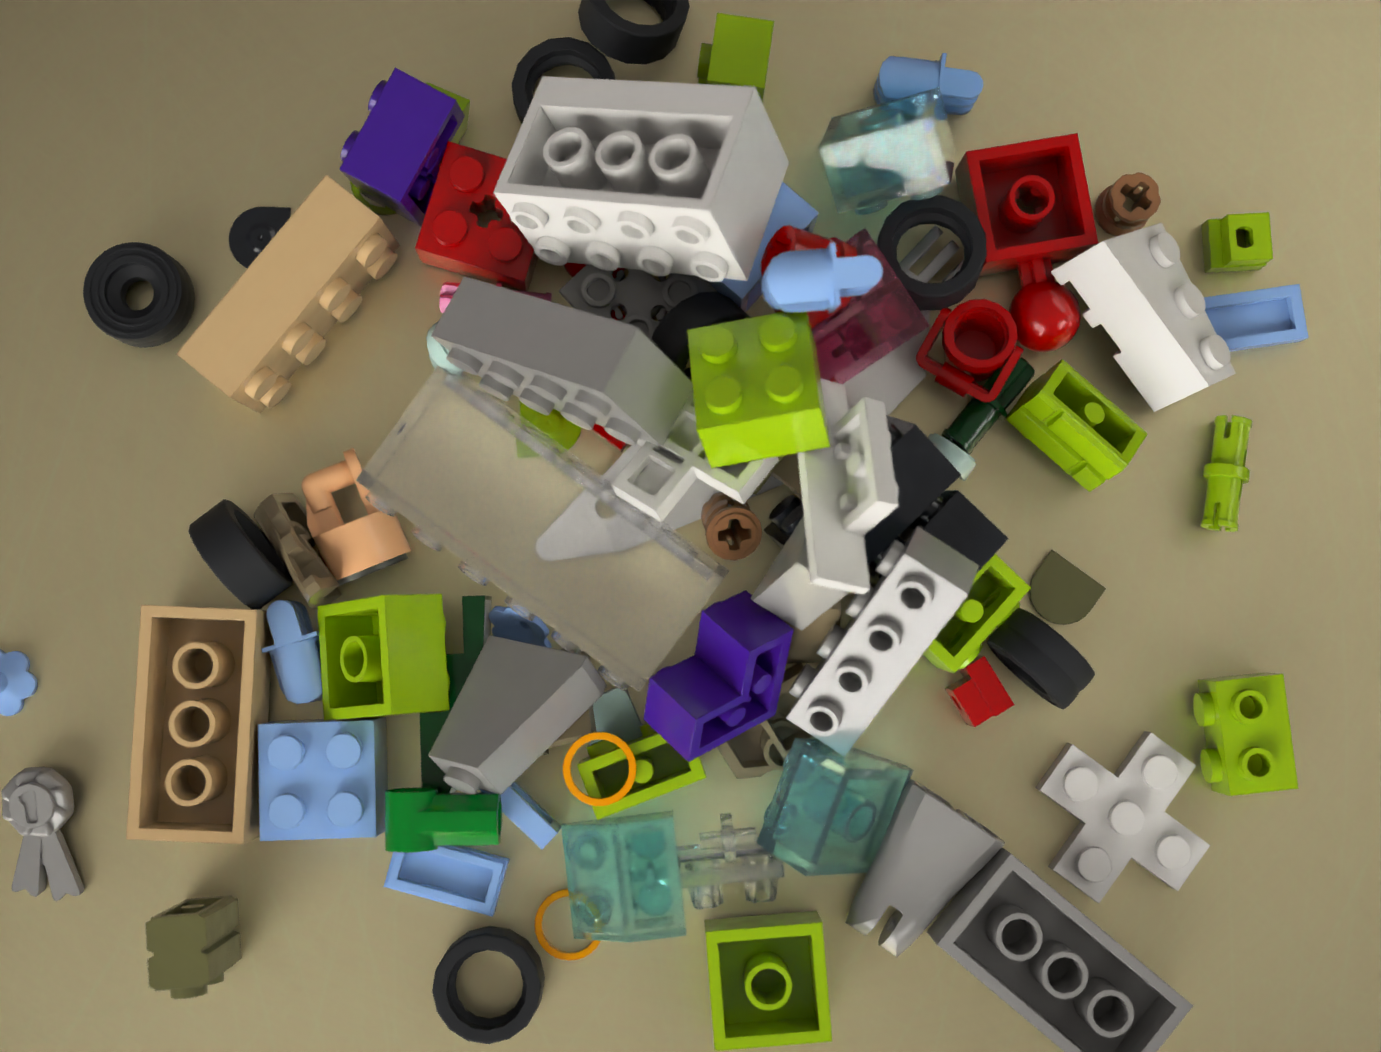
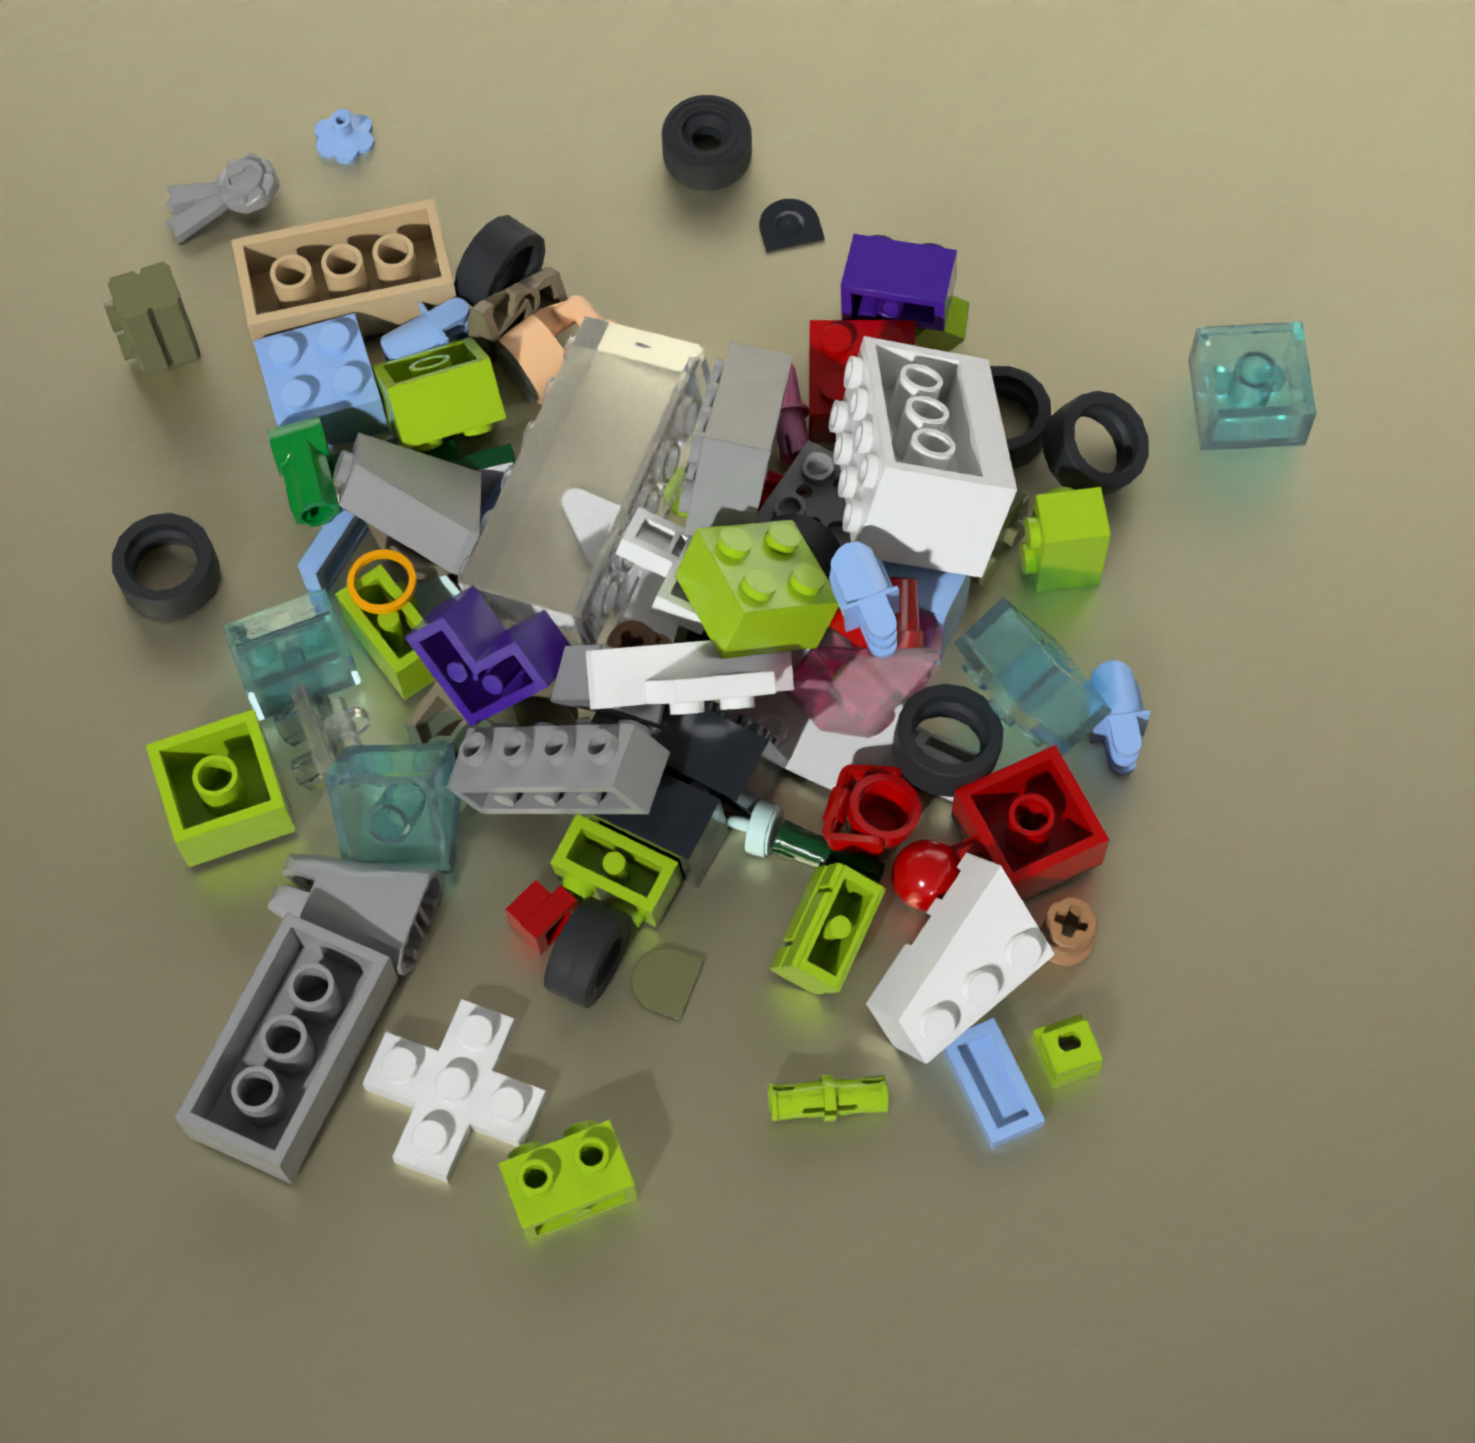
camera: 80 degrees right, 20 degrees down
tan brick [176,174,400,413] -> none
light blue tile [383,845,510,917] -> none
light orange piece [534,888,605,960] -> none

